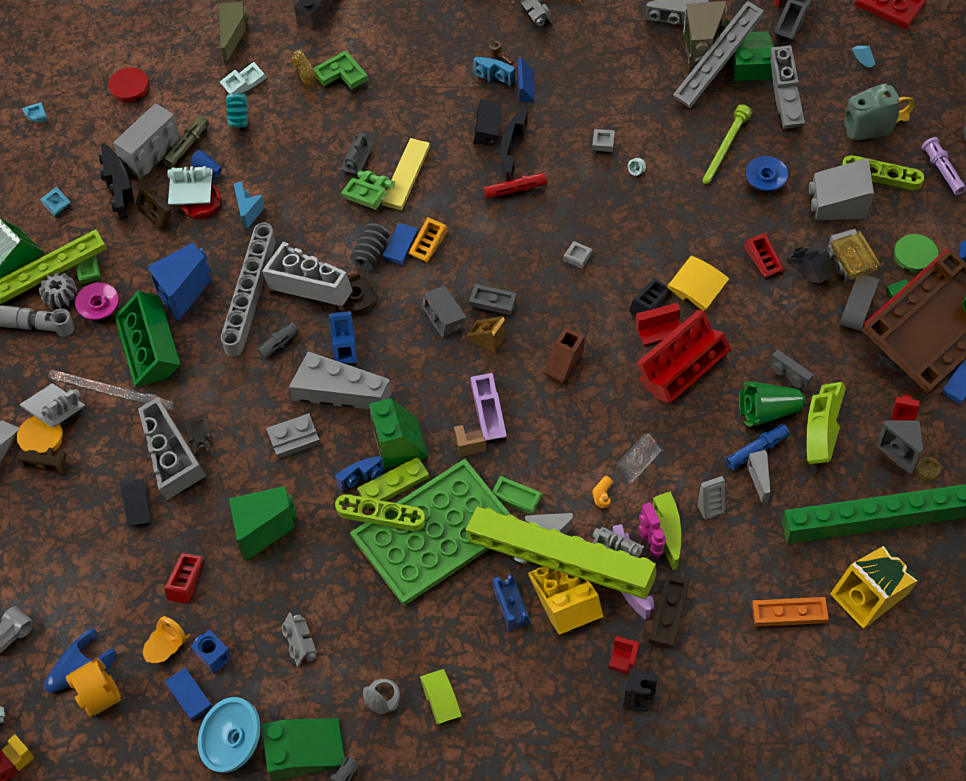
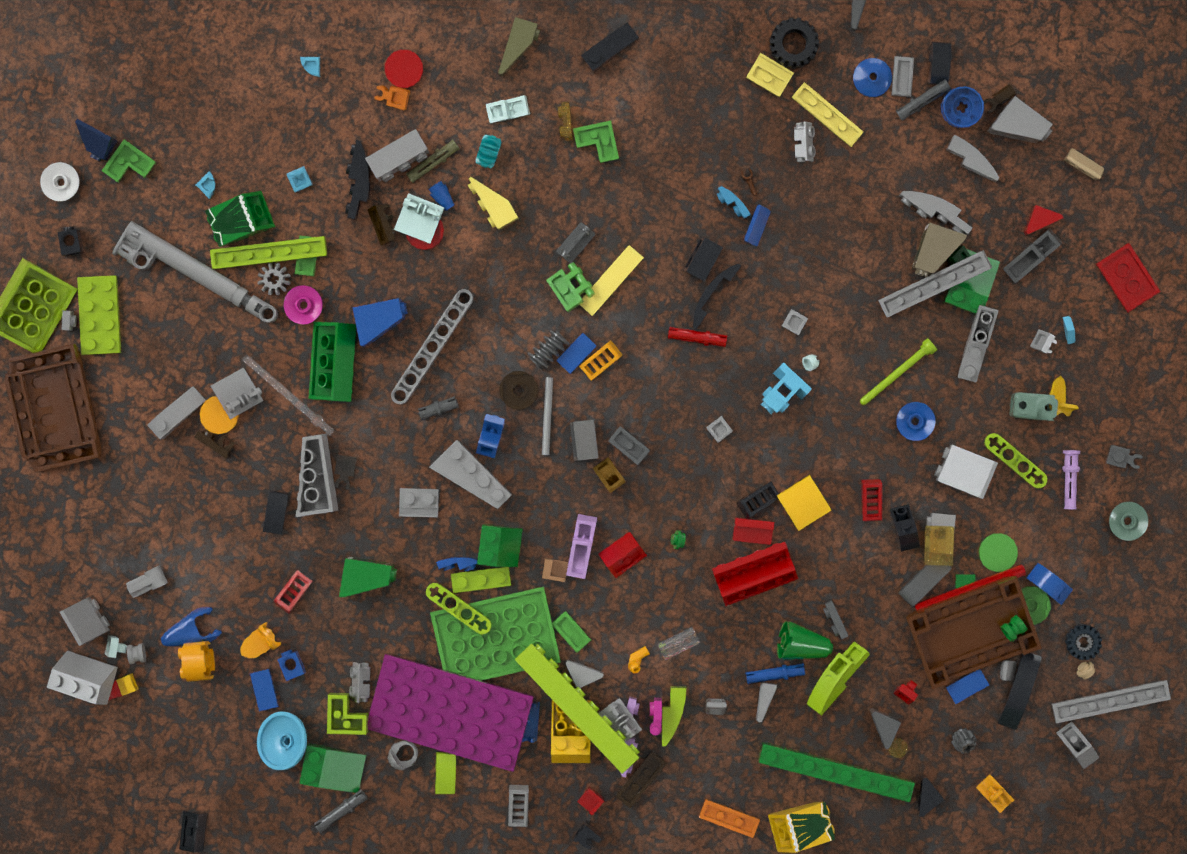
camera: 15 degrees right, 30 degrees up
dark azure slope [234,182,265,229] -> none
light grey wedge [262,241,353,306] -> none
copper slope [544,327,585,383] -> none
none -> light grey wheel [127,643,146,664]
none -> lime brick [327,693,368,735]
none -> magenta plate [368,654,534,772]
none -> orange plate [374,85,410,110]
none -> light yellow slope [468,177,519,230]
none -> light grey slope [508,785,529,827]
none -> light grey bar [542,377,553,455]
none -> red panel [599,532,647,578]
none -> green plate [670,530,686,550]
none -> medium azure tile [761,362,812,414]
none -> light grey tile [1030,329,1057,354]

